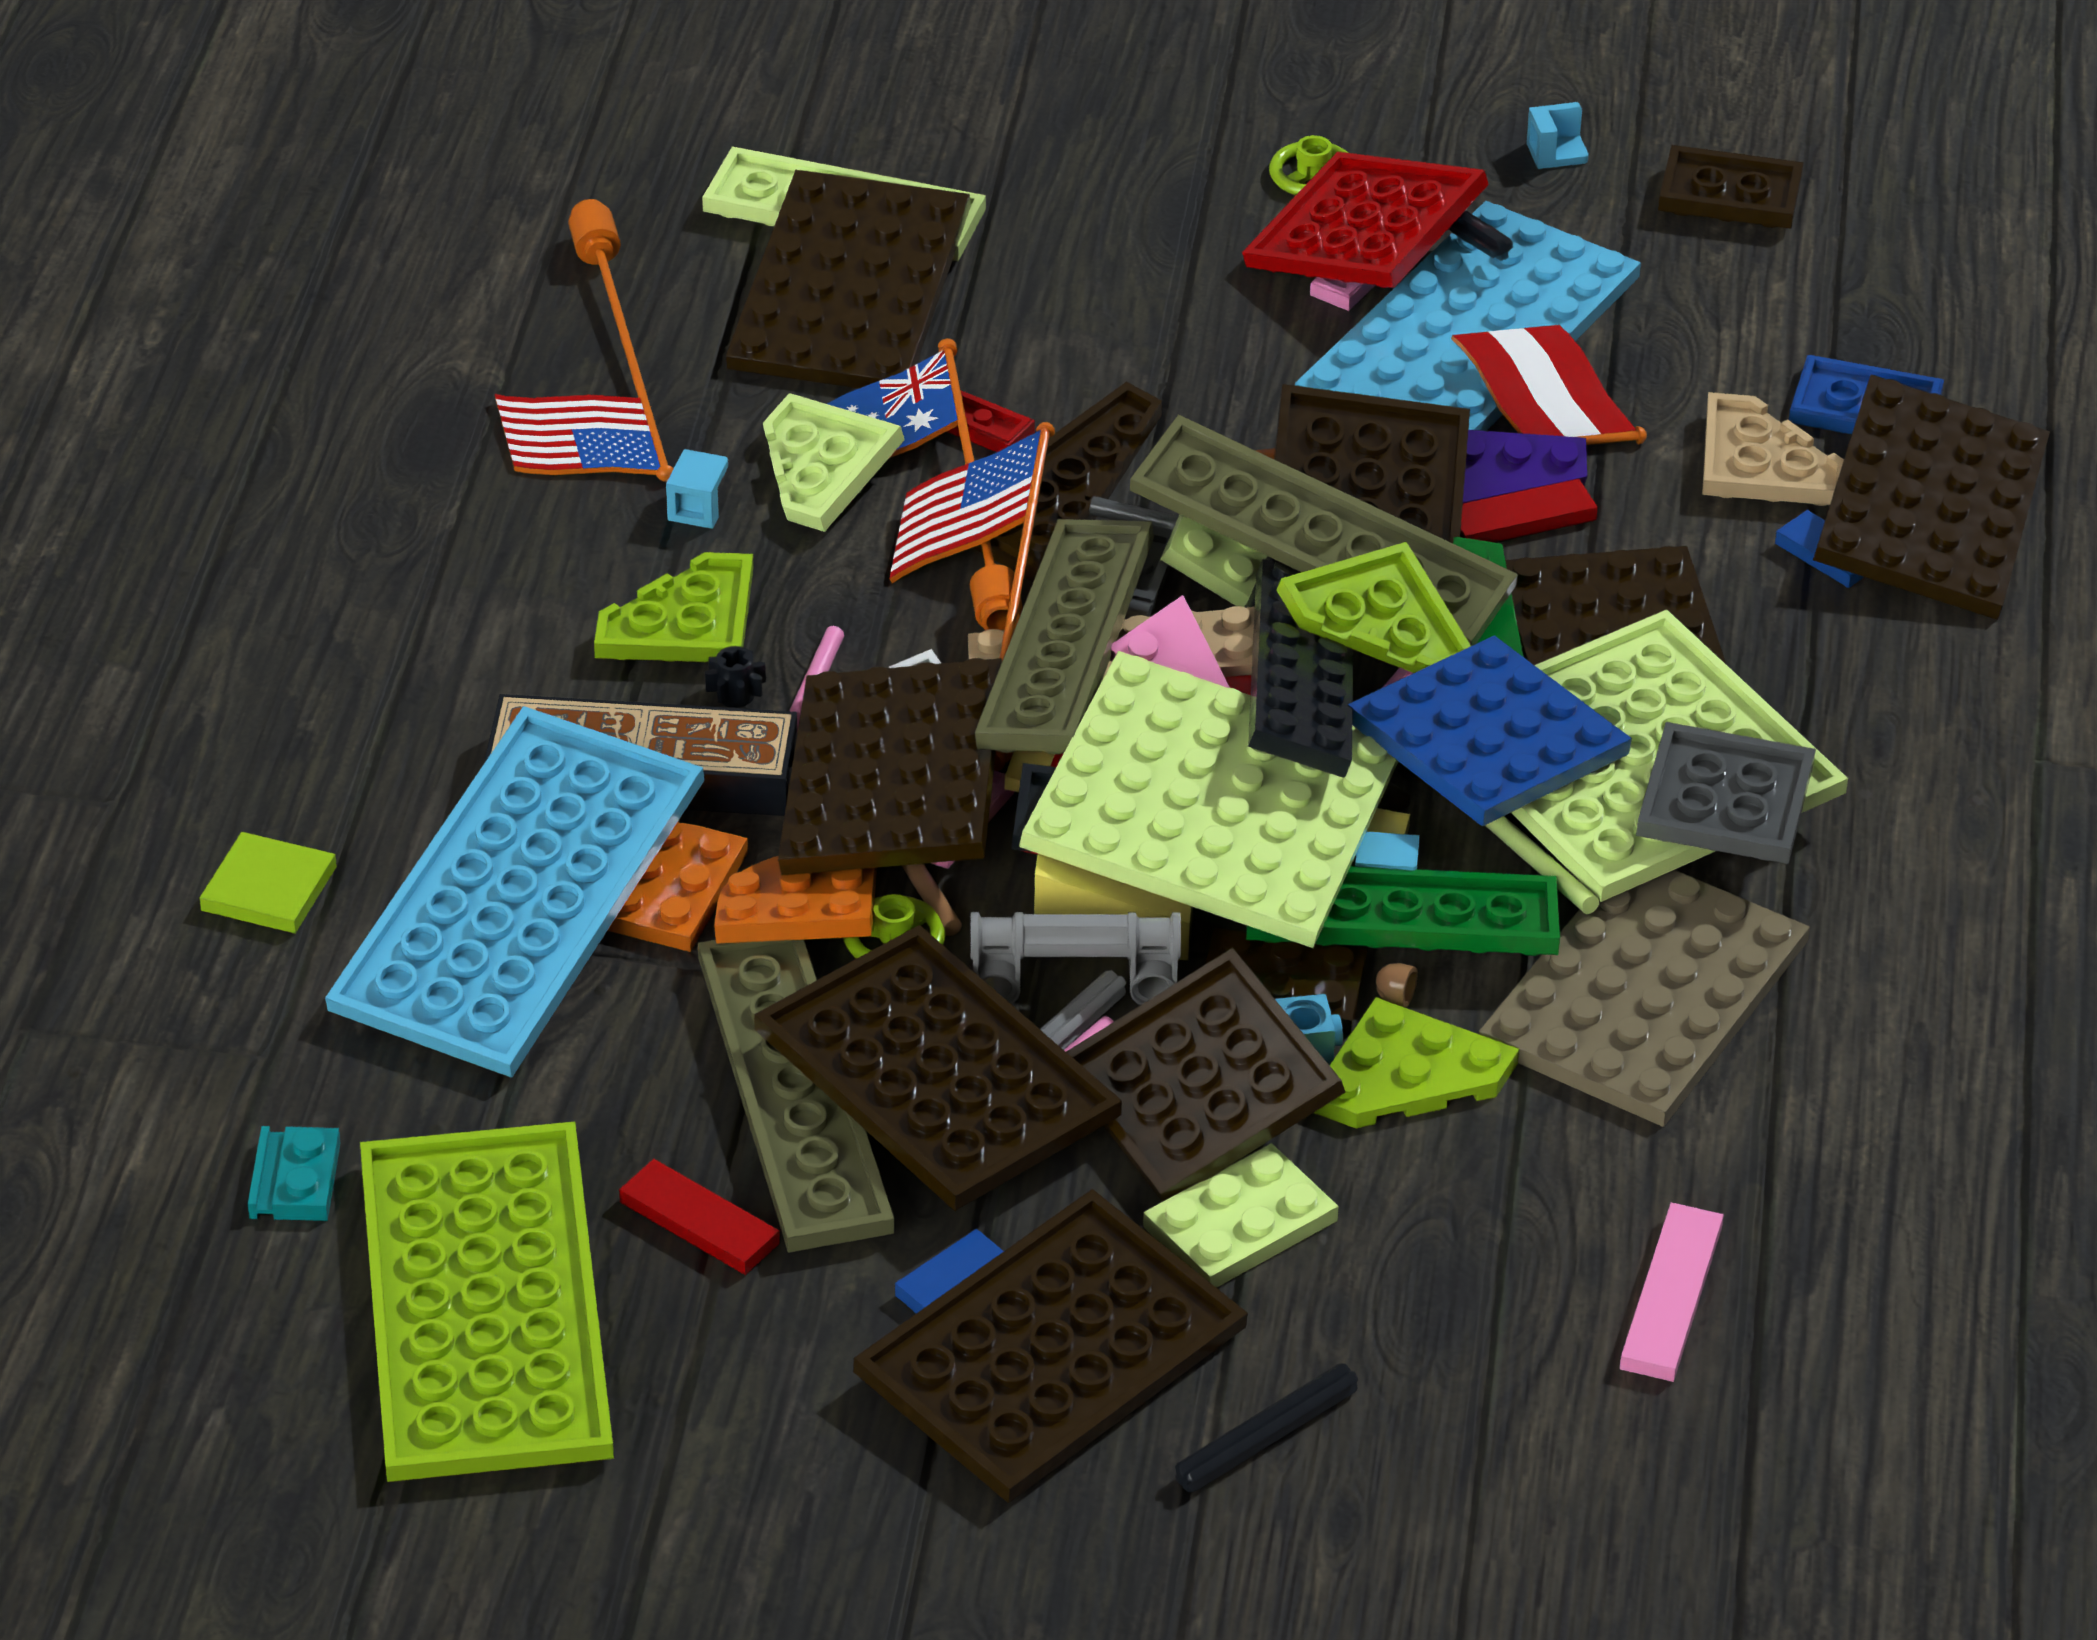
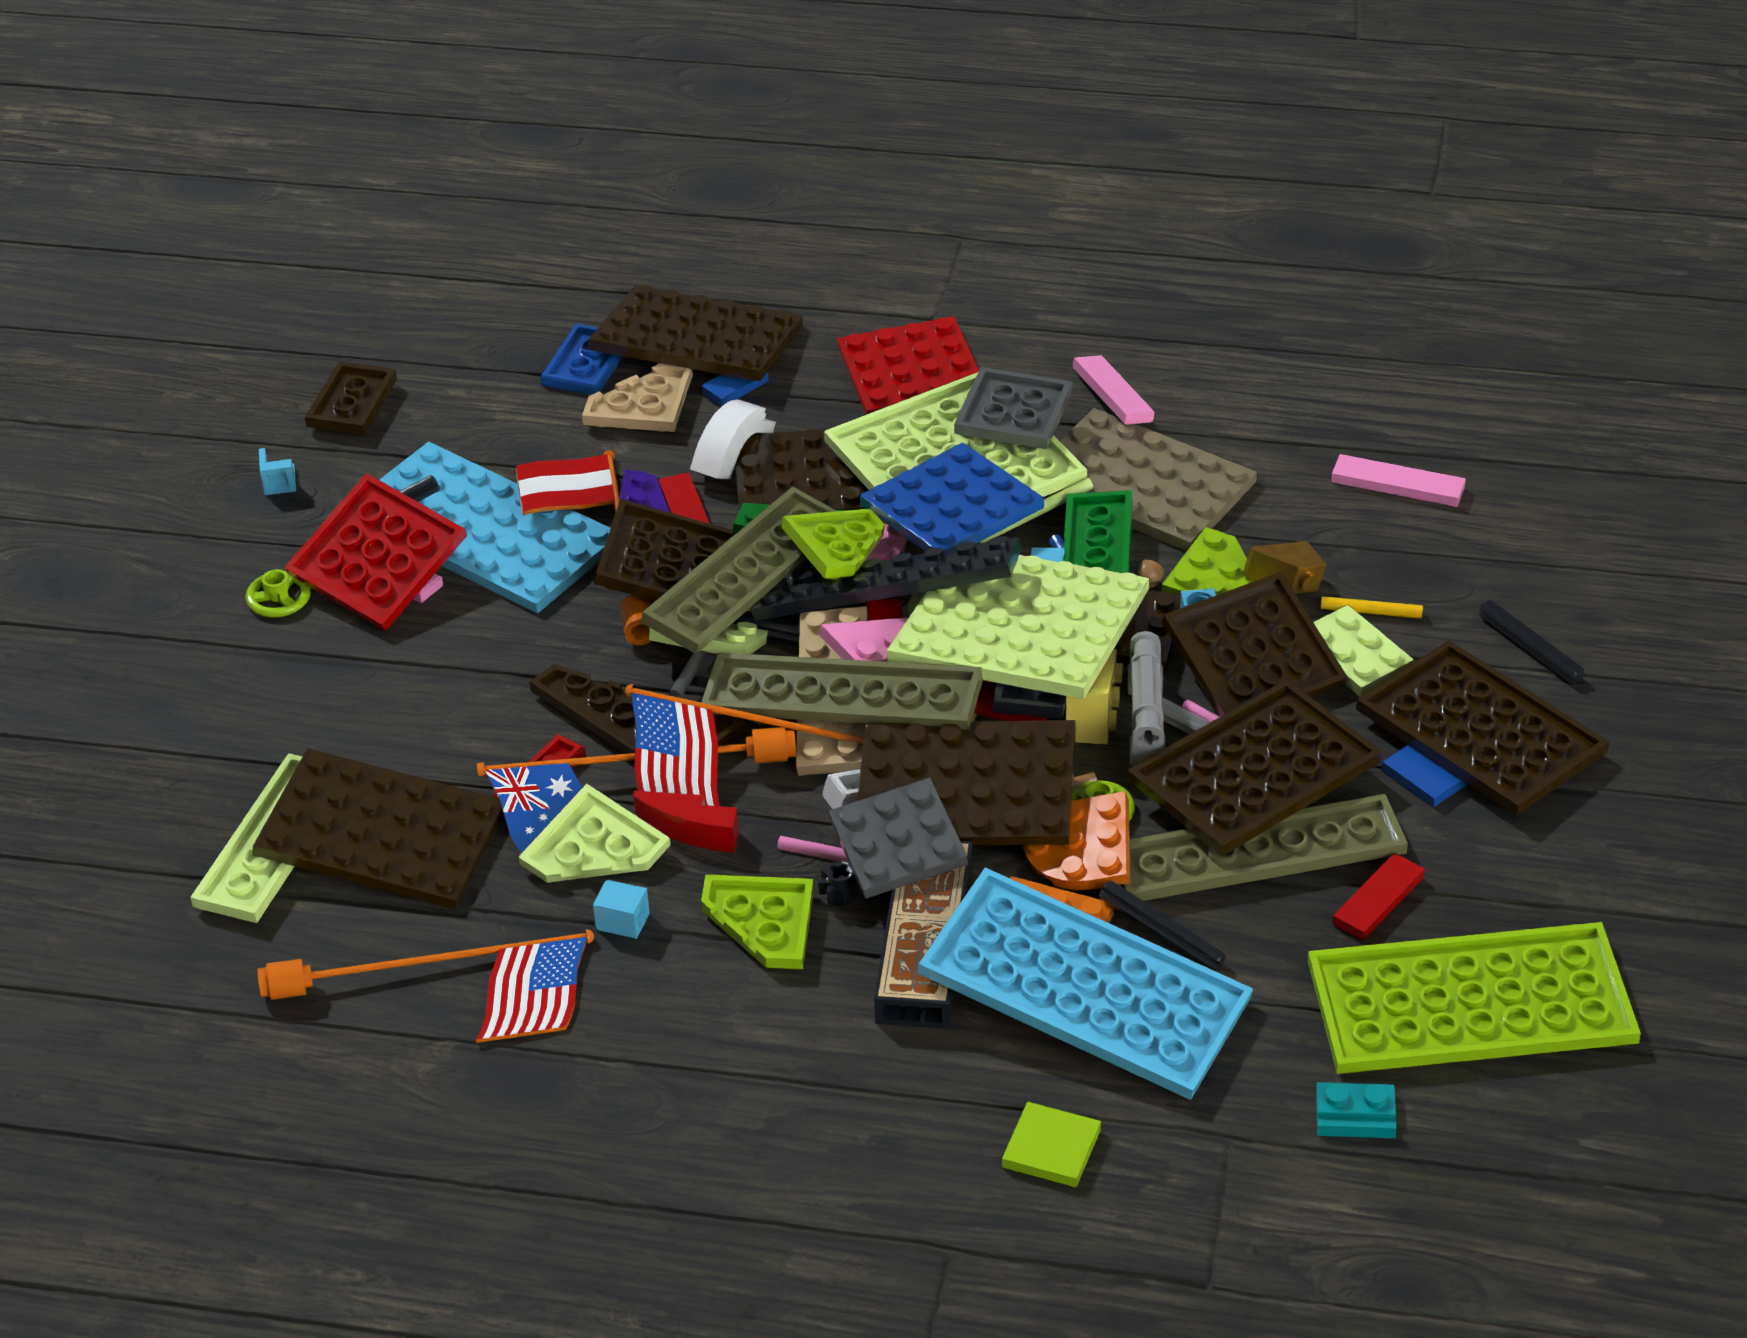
camera: 85 degrees left, 0 degrees up
none -> red slope [633,790,739,853]
none -> white arch [690,400,776,480]
none -> dark grey plate [829,778,968,899]
none -> red plate [837,316,979,415]
none -> bright pink tile [1073,355,1155,425]
none -> black axle [1099,881,1226,971]
none -> pearl gold slope [1243,541,1327,594]
none -> yellow bar [1321,596,1423,619]

